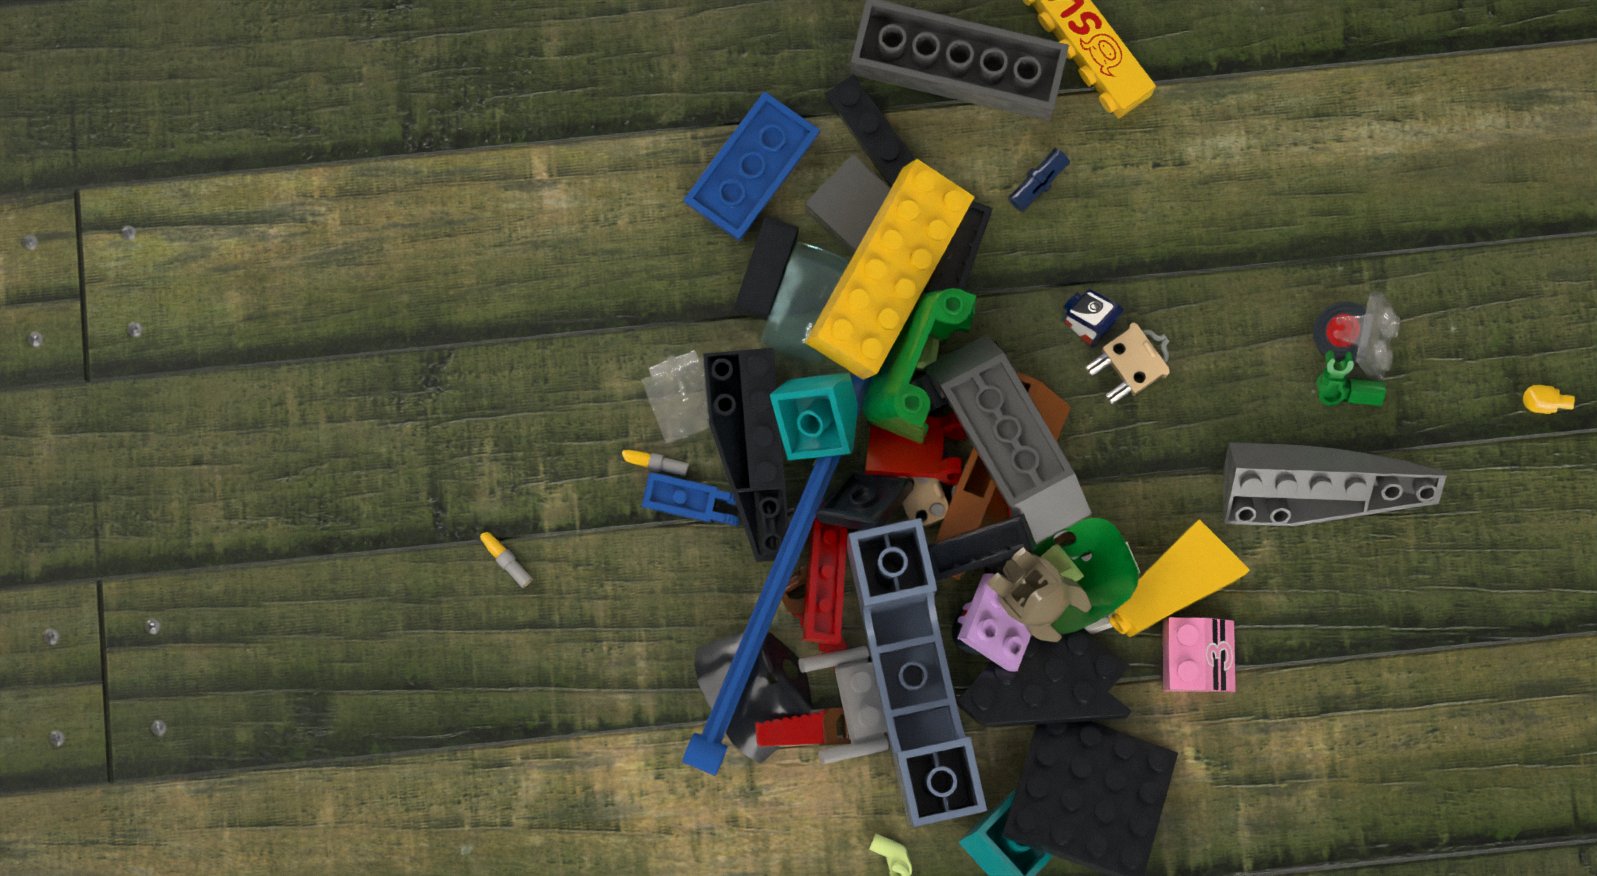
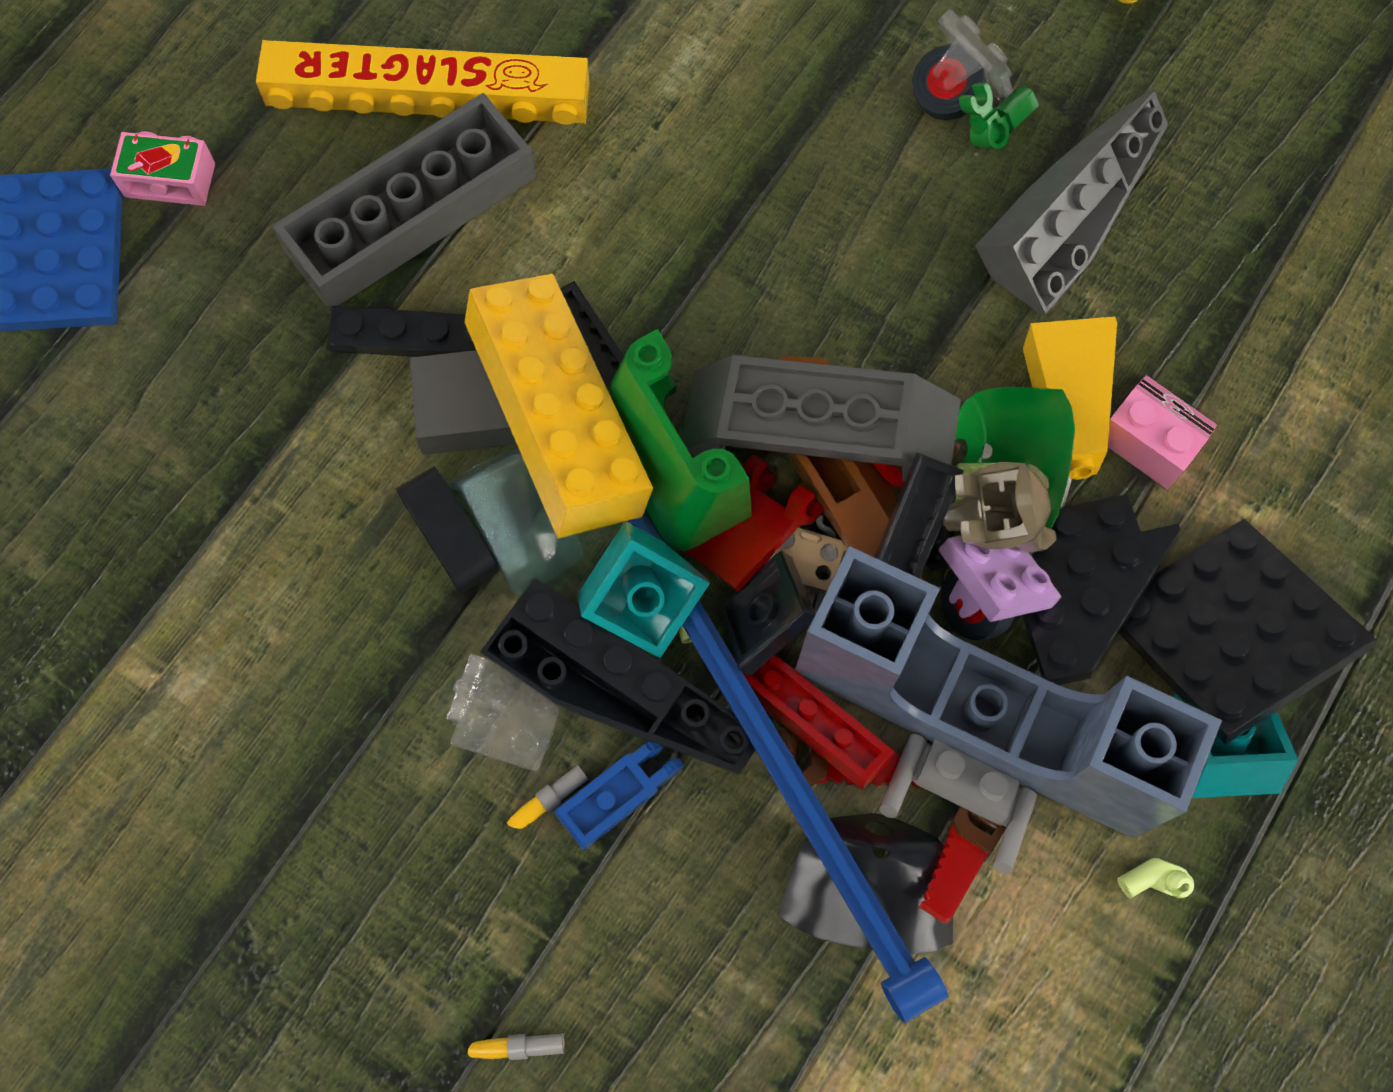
camera: 55 degrees left, 10 degrees down
blue plate [683,91,820,242] -> none
dark blue pin [1008,148,1070,213] -> none
slope [1062,289,1124,348] -> none
tan piece [1086,323,1170,404] -> none

